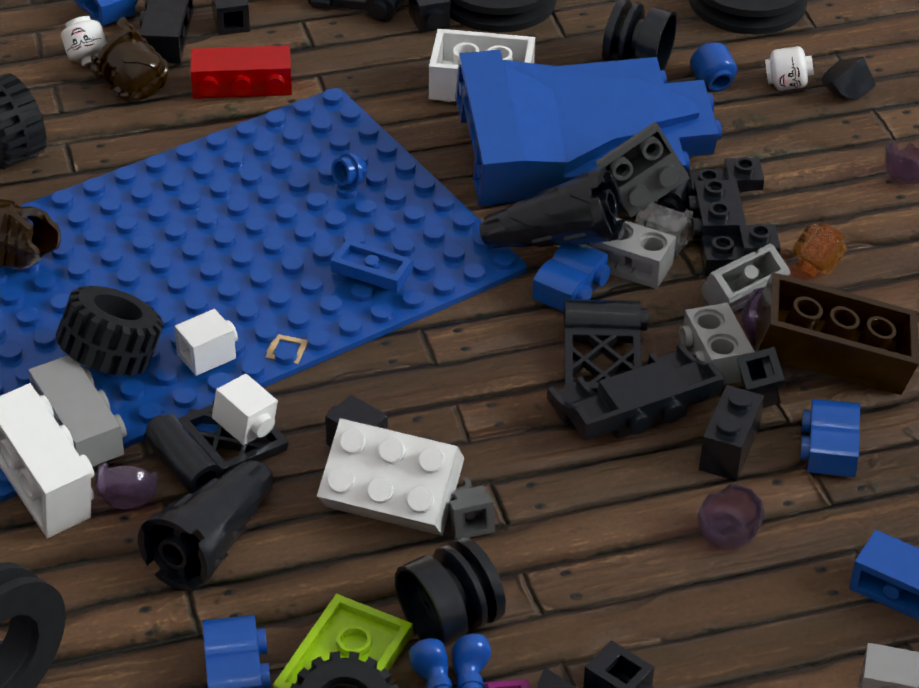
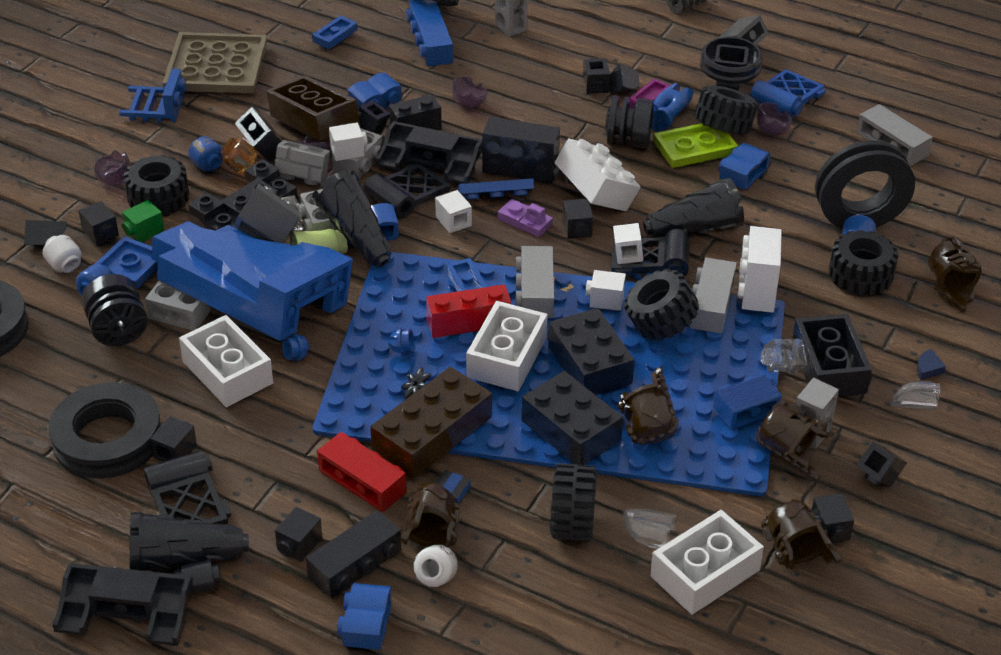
camera: 135 degrees left, 0 degrees up
clear purple hair [95,463,158,510] -> none
none -> black brick [78,201,119,245]
none -> blue plate [95,236,158,289]
none -> green brick [122,200,164,242]
none -> black tyre [124,155,190,216]
none -> blue head [188,136,225,172]
none -> black brick [235,107,283,162]
none -> blue plate [282,334,310,361]
none -> white brick [329,123,368,161]
none -> dark brown brick [370,366,492,479]
none -> black plant [401,368,431,400]
none -> red brick [426,284,511,338]
none -> white brick [435,190,472,233]
none -> tile [436,470,471,504]
none -> blue plate [458,179,534,200]
none -> white brick [466,301,548,391]
none -> black brick [482,117,560,183]
none -> medium lavender hinge [498,199,553,237]
none -> light grey brick [516,246,554,318]
none -> black brick [521,371,623,465]
none -> black brick [548,308,635,395]

